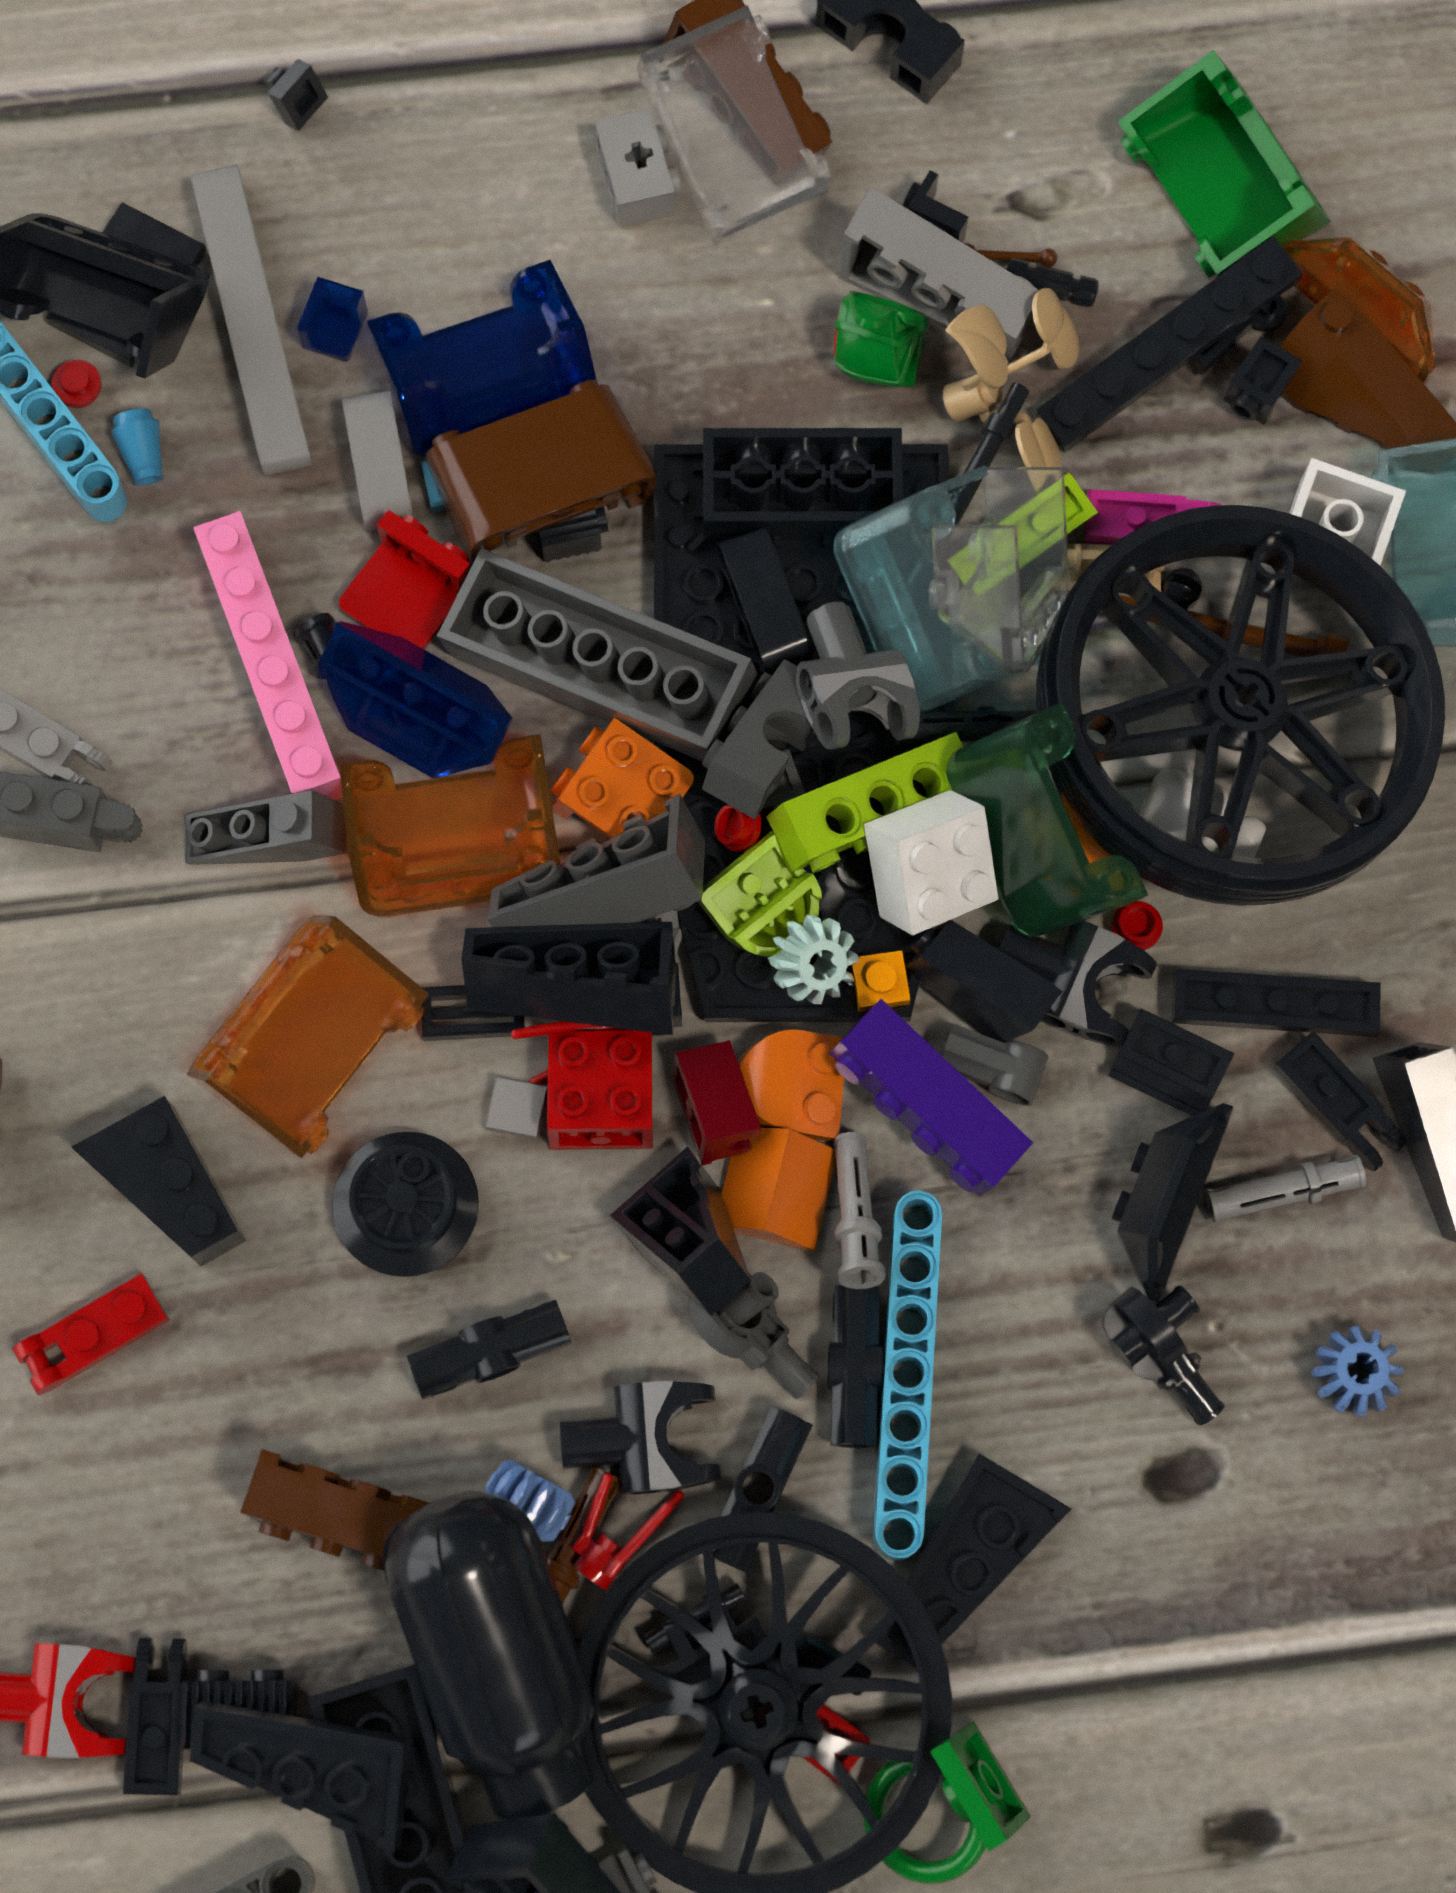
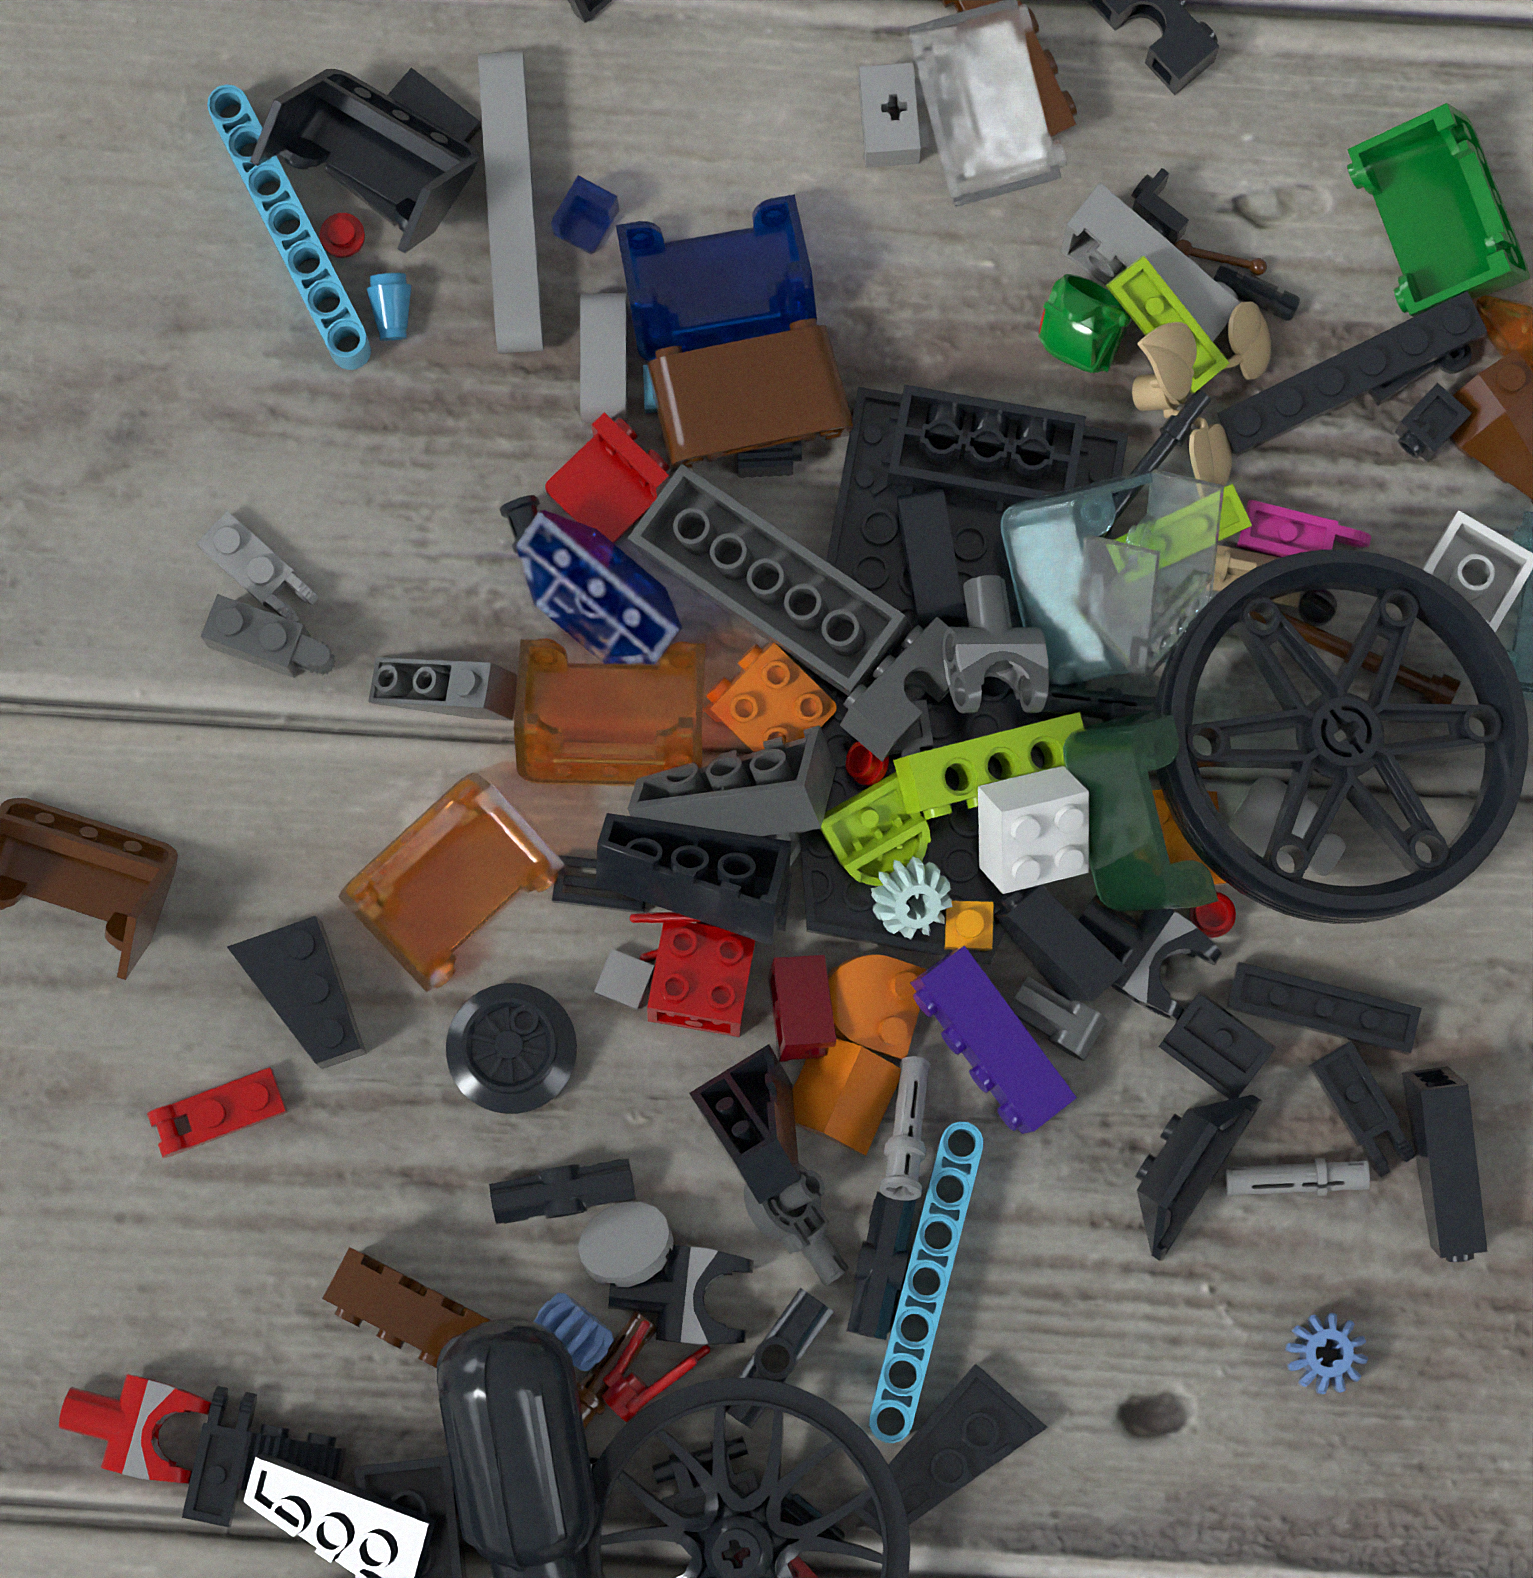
camera: 15 degrees right, 5 degrees up
bright pink arch [193,511,347,800] -> none
black pin [1102,1285,1225,1426] -> none
none -> light grey tile [578,1202,674,1287]
none -> lime plate [1106,256,1230,393]

